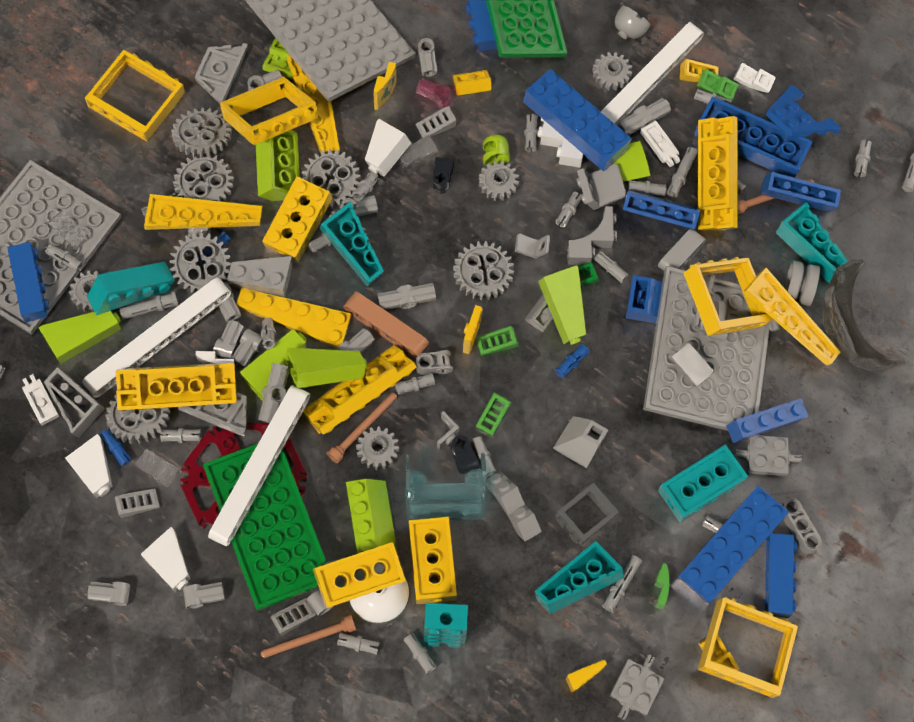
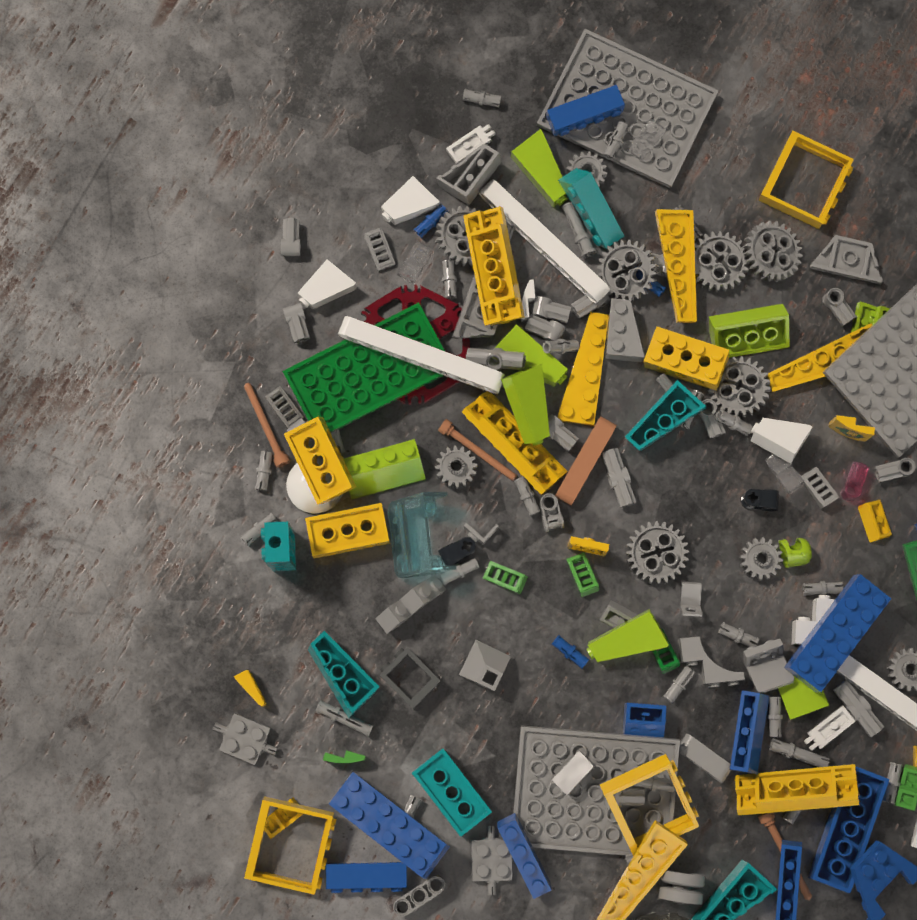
camera: 85 degrees right, 10 degrees up
yellow window [220,77,318,145] -> none

